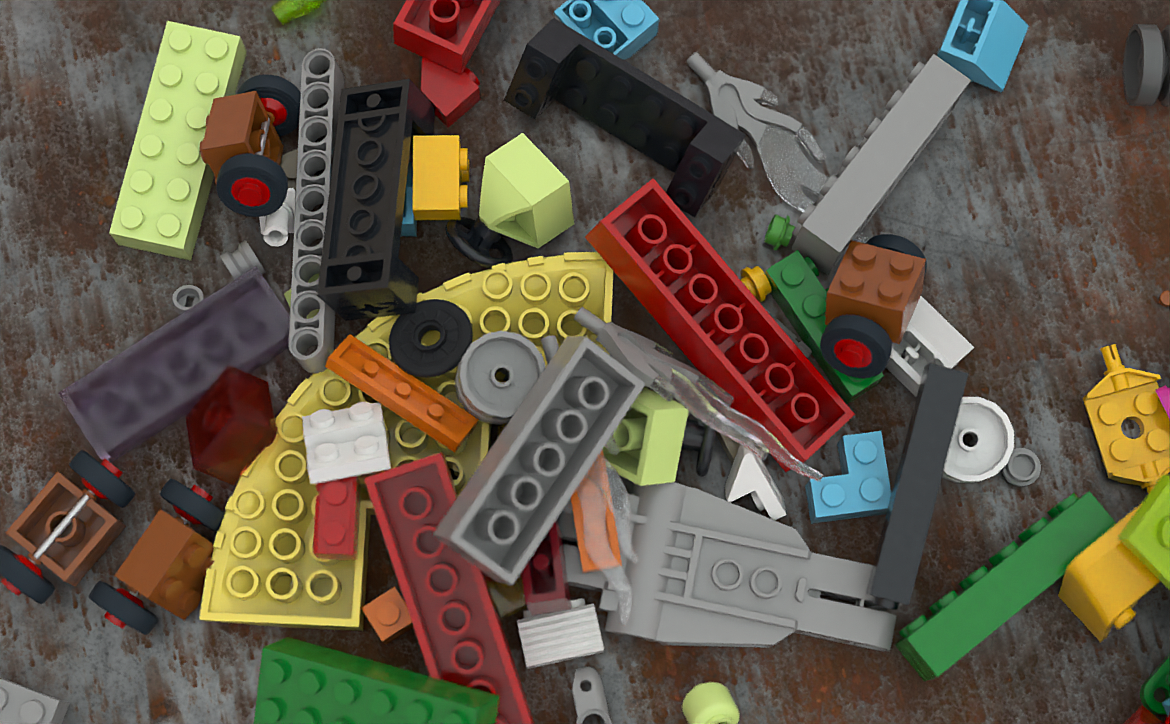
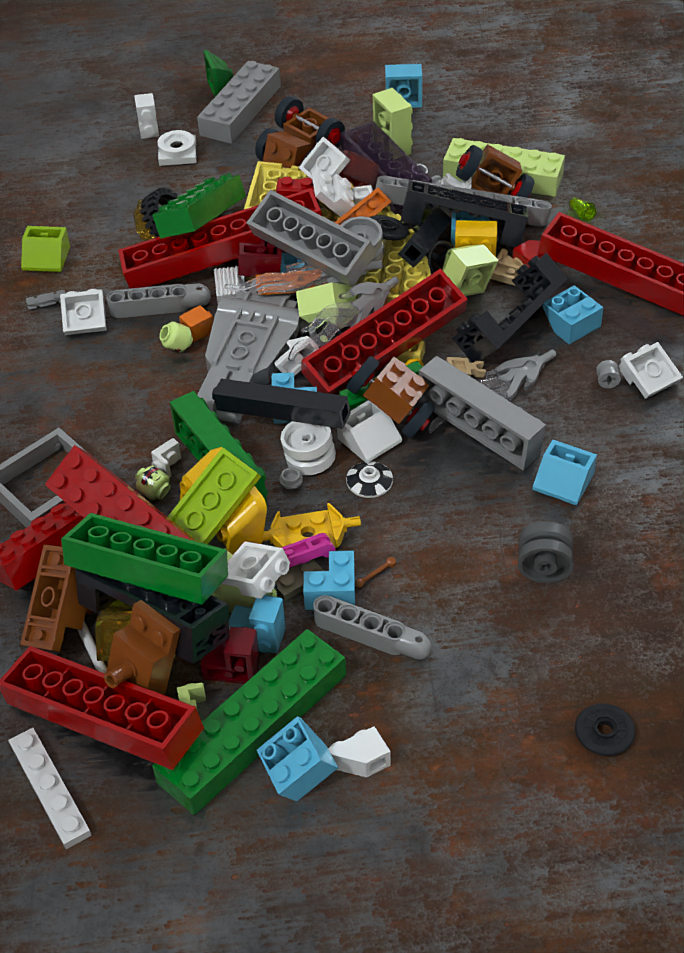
camera: 100 degrees right, 30 degrees down
none -> yellowish green head [135,466,171,501]
none -> white bracket [151,438,181,478]
none -> orange brick [179,305,214,343]
none -> white plate [299,137,350,180]
none -> dish [346,461,393,498]
none -> white tile [352,185,373,204]
none -> yellowish green brick [373,88,413,161]
none -> black brick [398,208,452,268]
none -> tan plate [446,357,486,378]
none -> tan wing [490,248,528,286]

